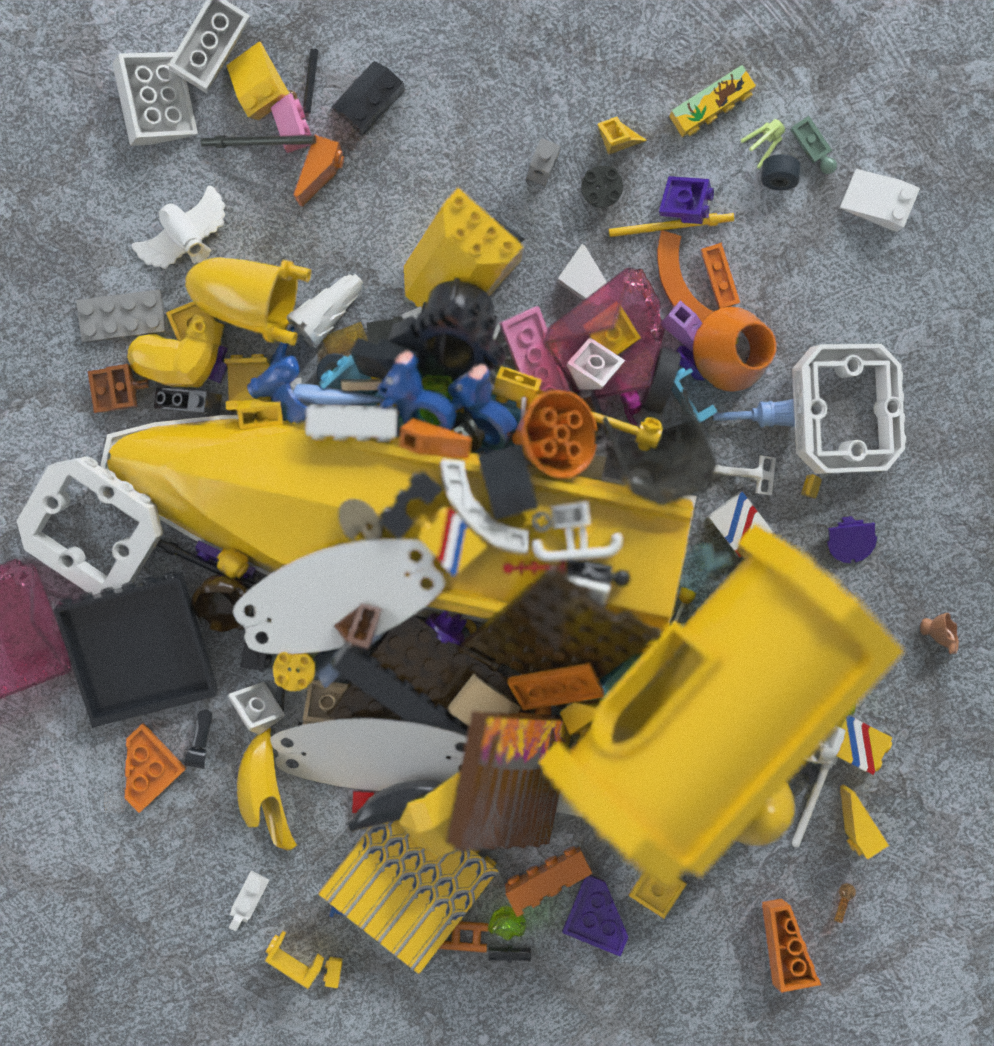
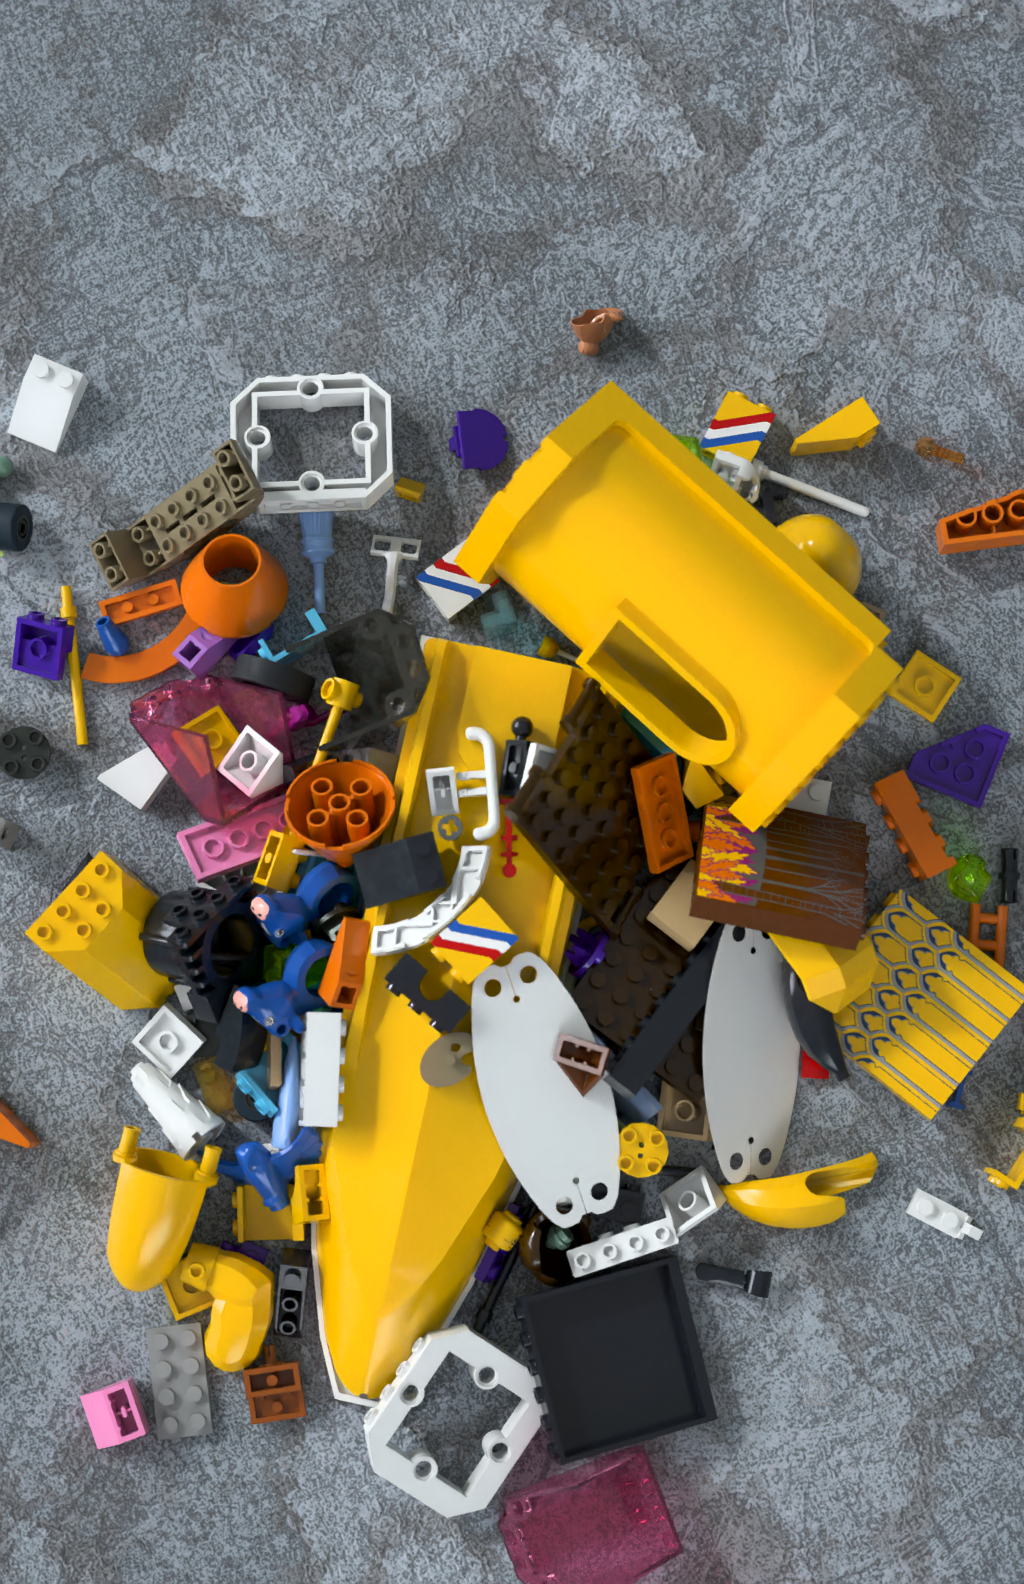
camera: 90 degrees left, 5 degrees down
orange plate [125,723,187,813] -> none
white animal [132,186,225,269] -> none
none -> bright pink slope [80,1377,151,1449]
none -> dark tan slope [89,439,264,592]
none -> blue cone [95,616,130,657]
none -> white plate [132,1002,207,1079]
none -> sand green plate [545,1223,574,1250]
none -> white bracket [566,1217,679,1278]

